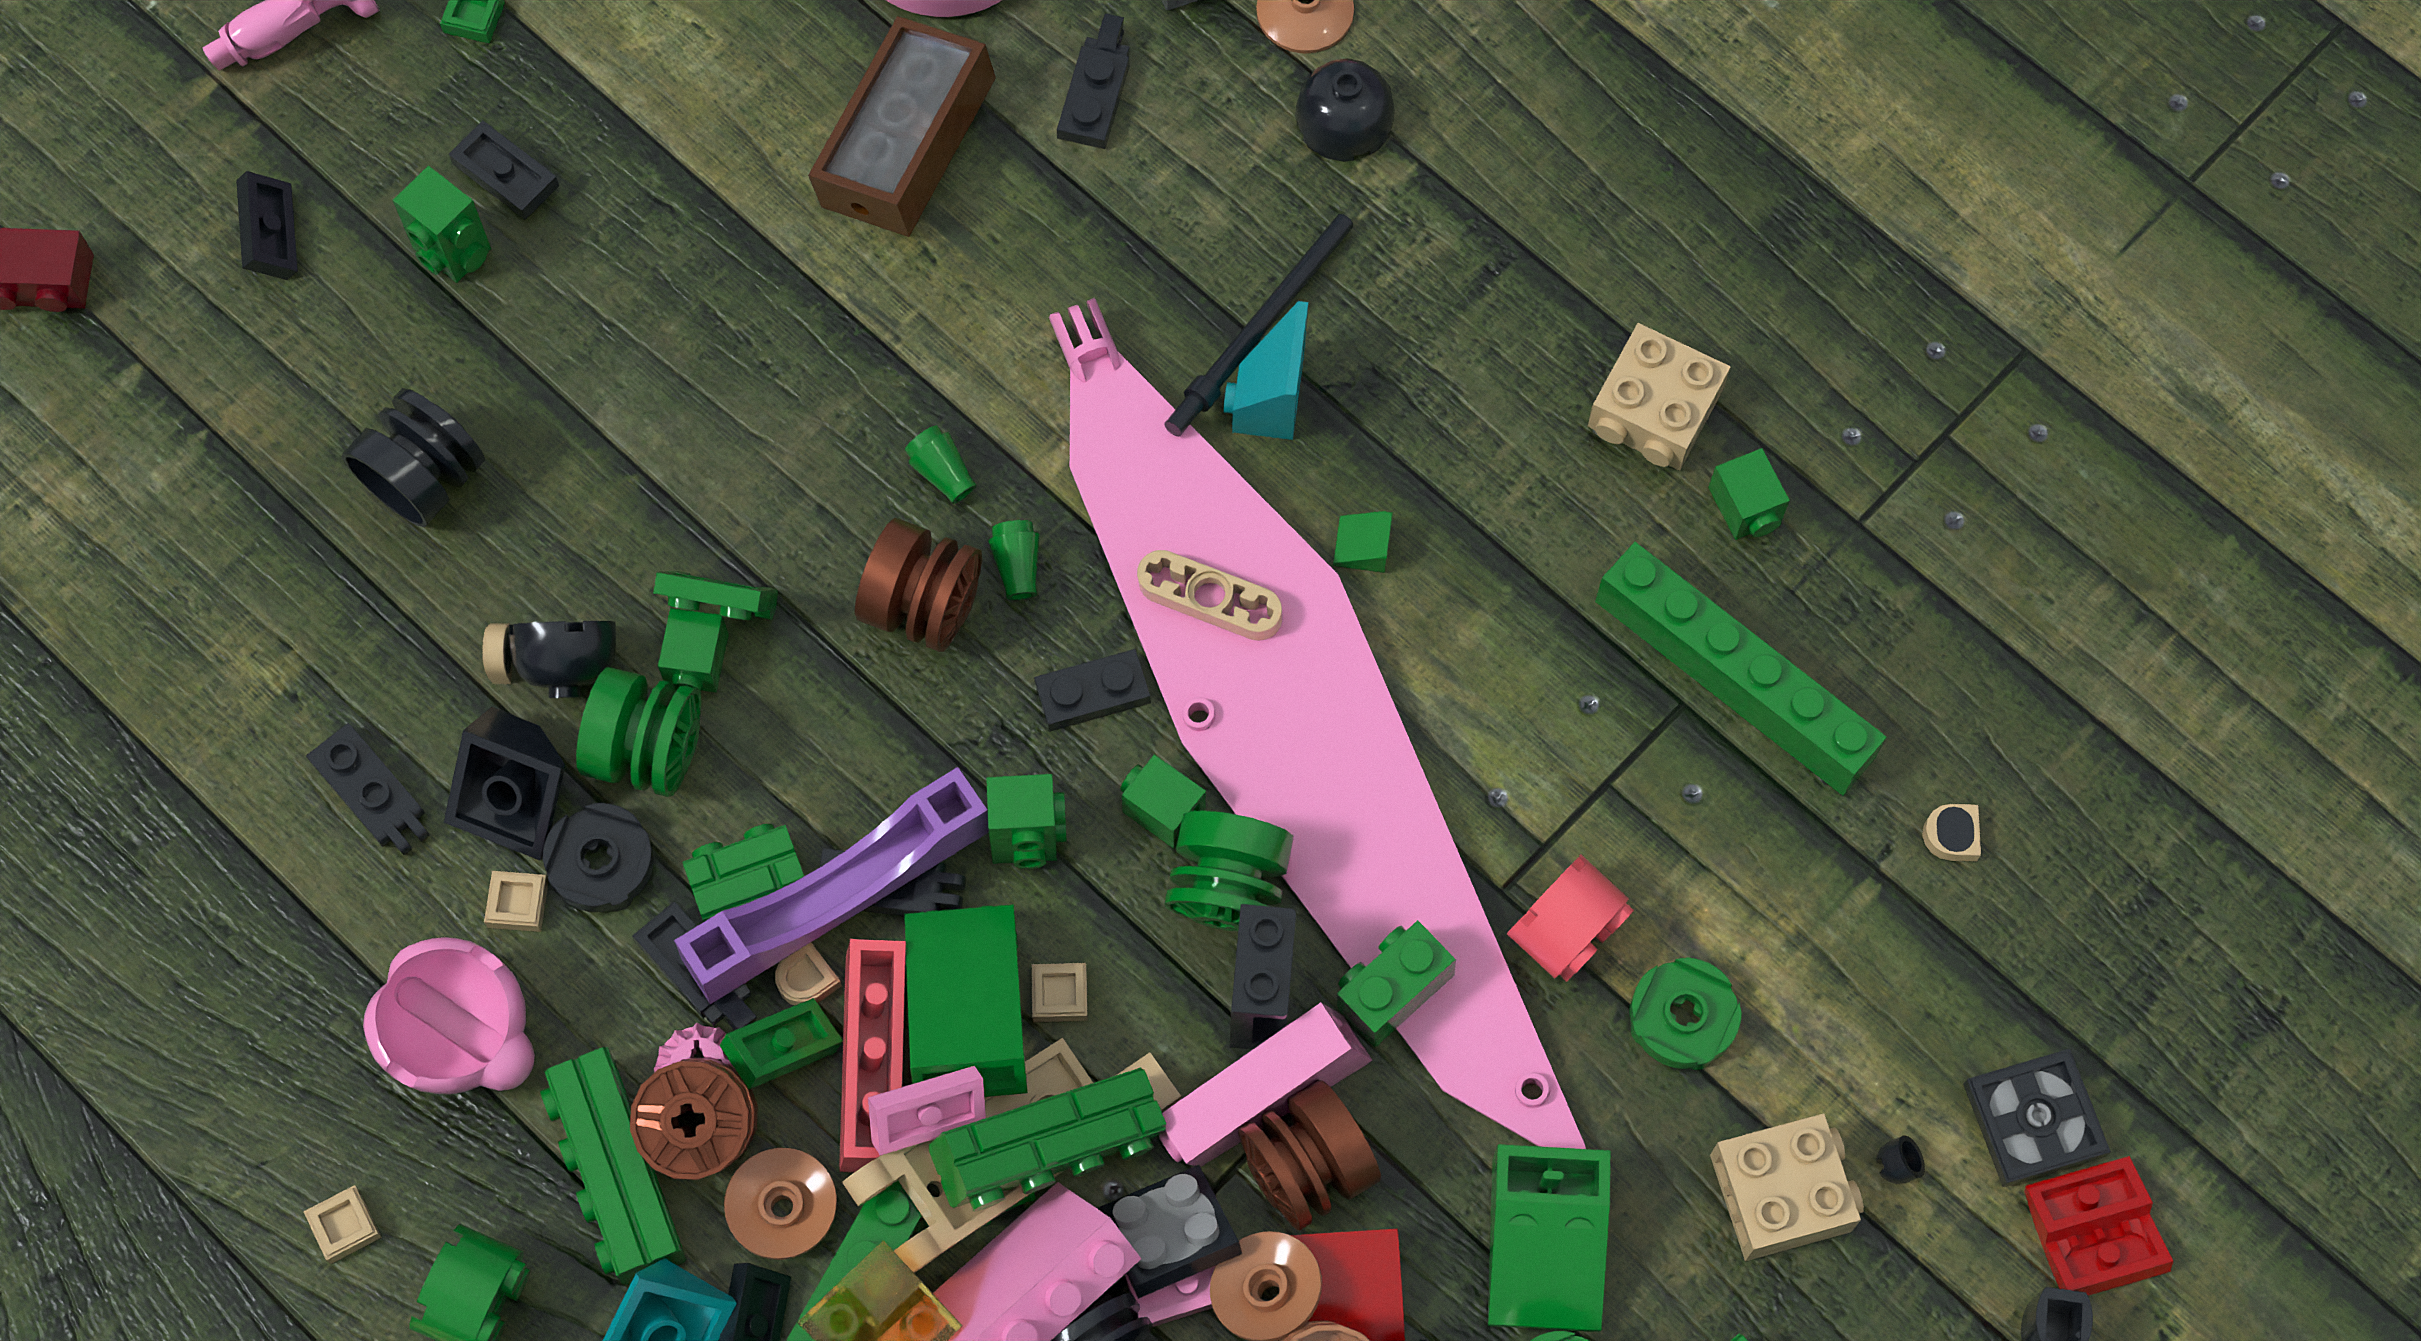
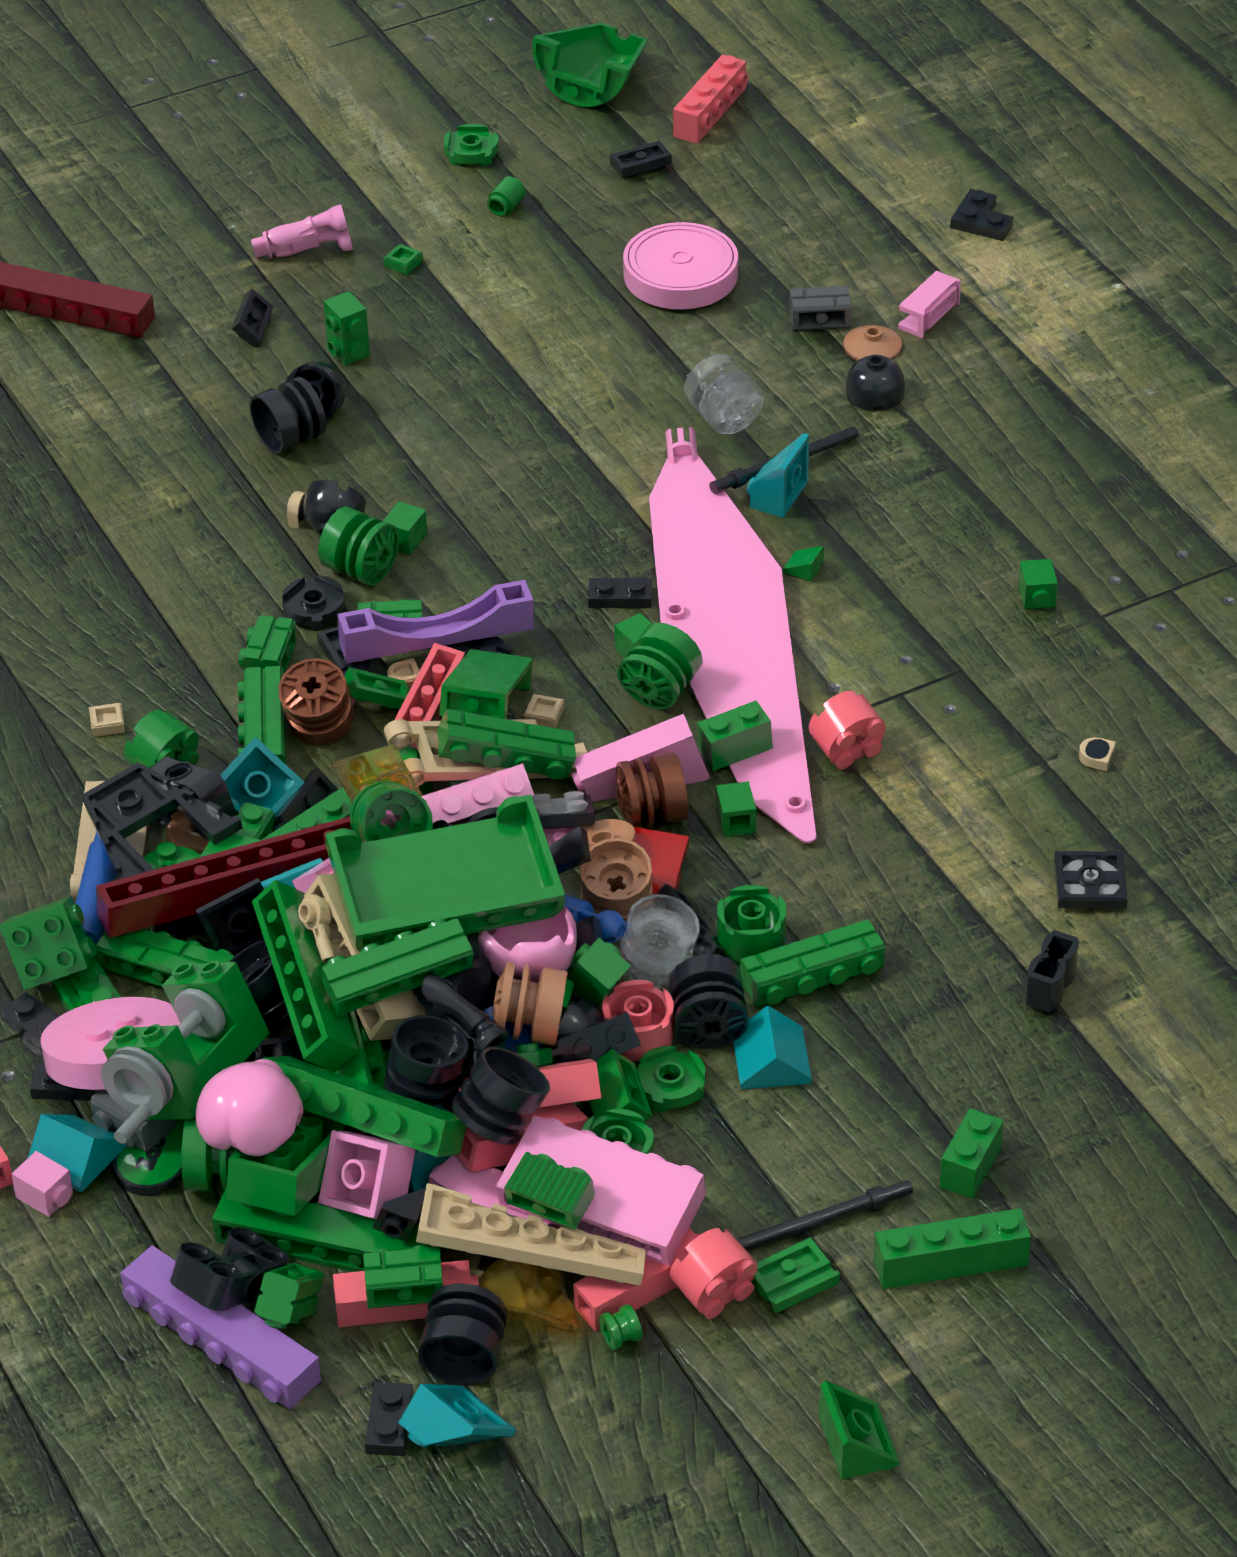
camera: 20 degrees right, 25 degrees down
black hinge [306,723,430,855] -> none
bright pink piece [363,937,535,1094] -> none
black slope [443,707,565,861] -> none
black plate [449,121,559,220] -> none
tan tile [484,871,549,932] -> none
green plate [653,570,778,620] -> none
nougat dish [724,1148,837,1260] -> none
brick [808,16,996,237] -> none
copper wheel [854,518,982,652] -> none
bright pink plate [868,1066,986,1155] -> none
green cone [905,425,977,504] -> none
green brick [986,774,1067,869] -> none
green cone [988,520,1040,600] -> none
black hinge [1057,13,1130,149] -> none
tan beam [1137,550,1282,641] -> none
black panel [1229,904,1296,1050] -> none
green slope [1488,1144,1611,1332] -> none
tan brick [1587,323,1731,471] -> none
green brick [1595,542,1887,796] -> none
green plate [1629,957,1742,1070] -> none
tan brick [1710,1113,1864,1261] -> none
black hinge [1876,1135,1925,1184] -> none
red slope [2024,1156,2174,1296] -> none
none -> green brick [238,615,297,674]
none -> black cylinder [286,361,346,420]
none -> clear wheel [684,354,763,434]
none -> green brick [716,781,756,837]

